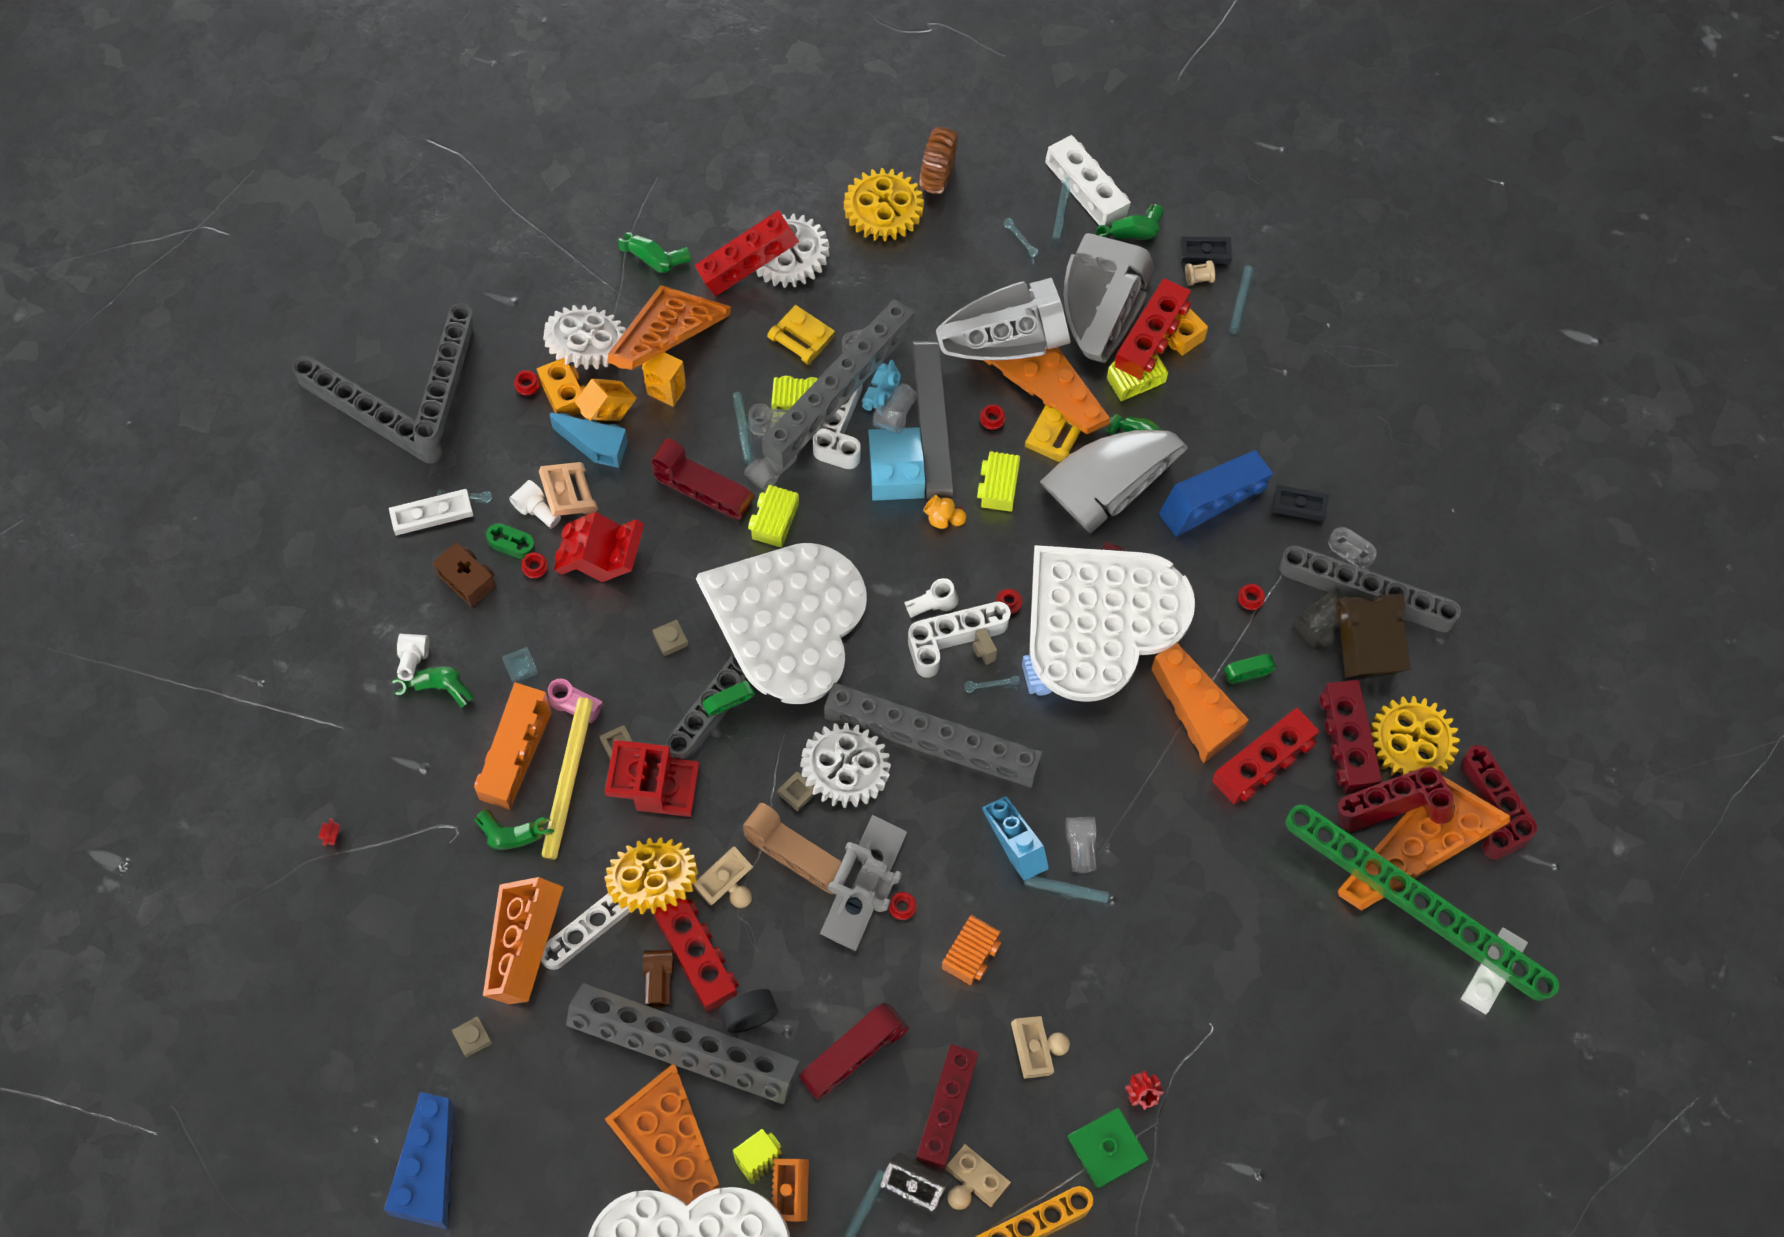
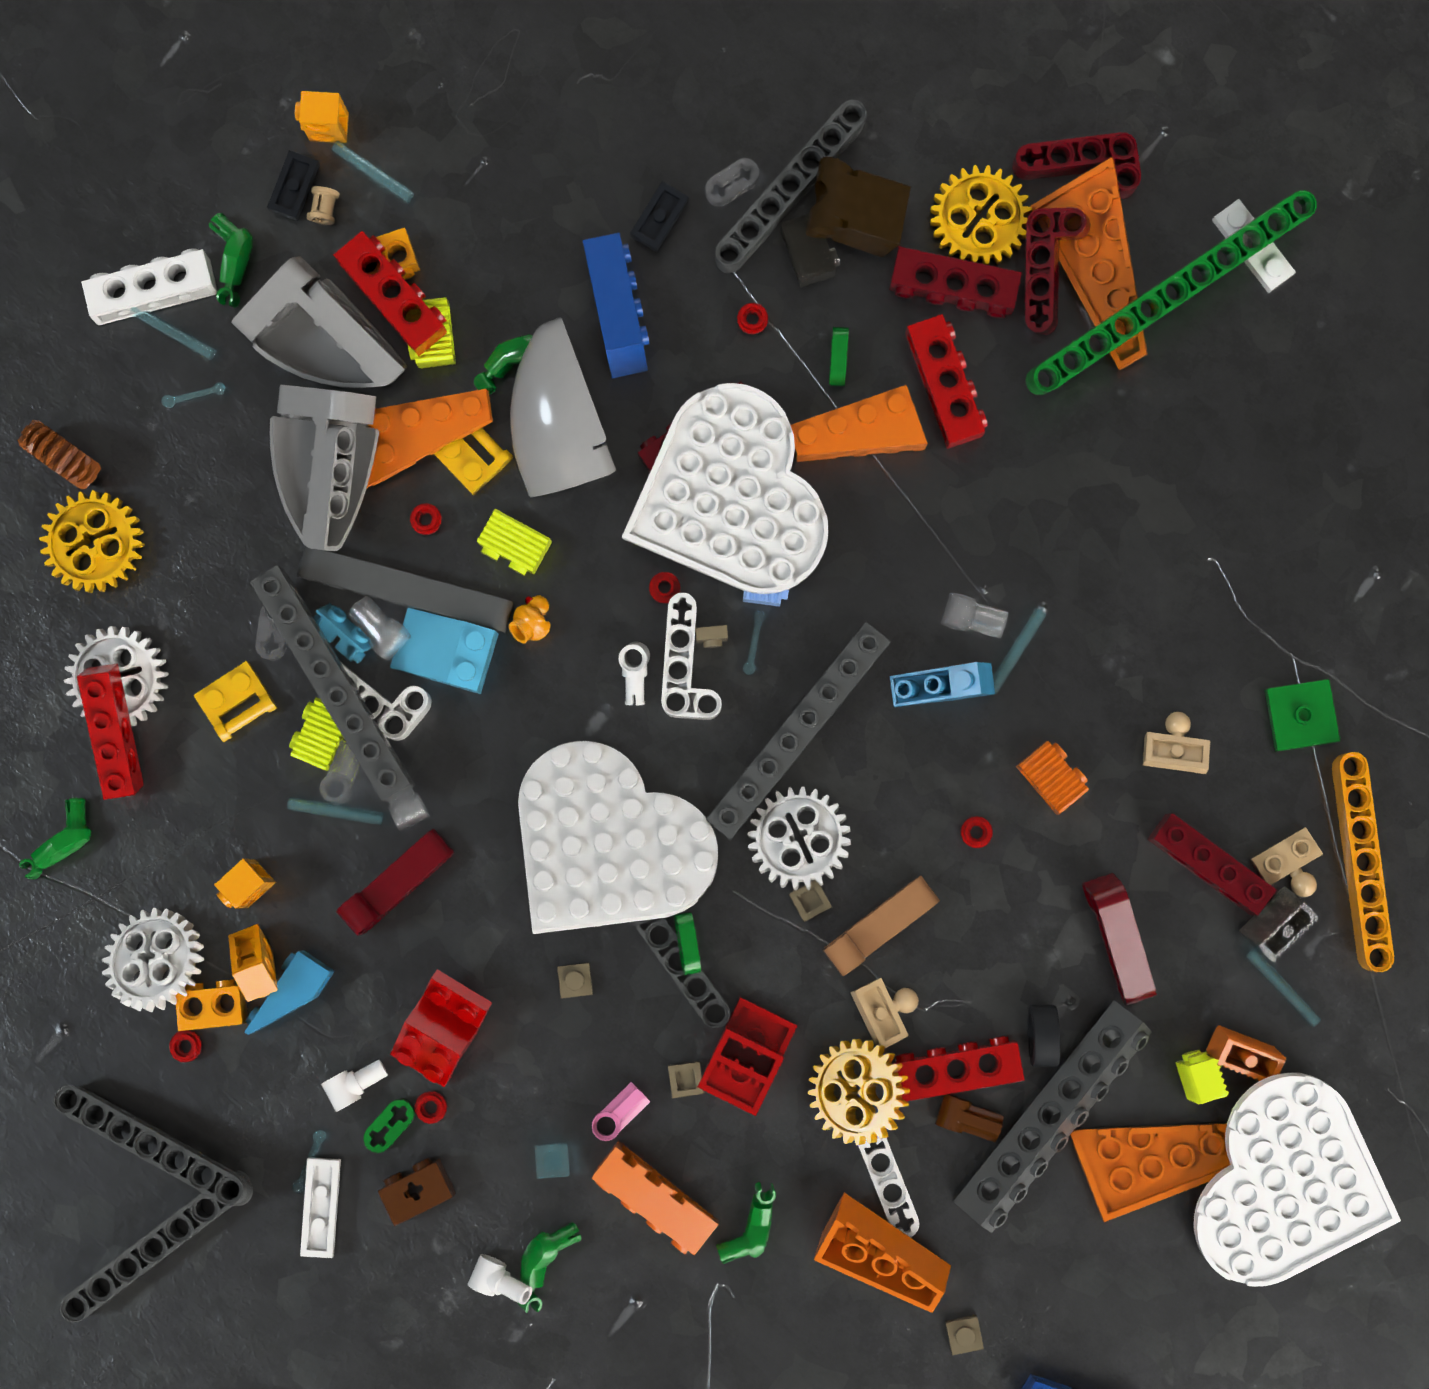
camera: 65 degrees left, 20 degrees up
light nougat plate [539,462,598,516] -> none
light yellow axle [541,697,593,860] -> none
orange wing [607,285,731,370] -> none
neon yellow brick [748,485,799,548] -> none
light grey piece [820,815,907,951] -> none
red gear [1125,1071,1164,1110] -> none
none -> light orange brick [295,91,349,143]

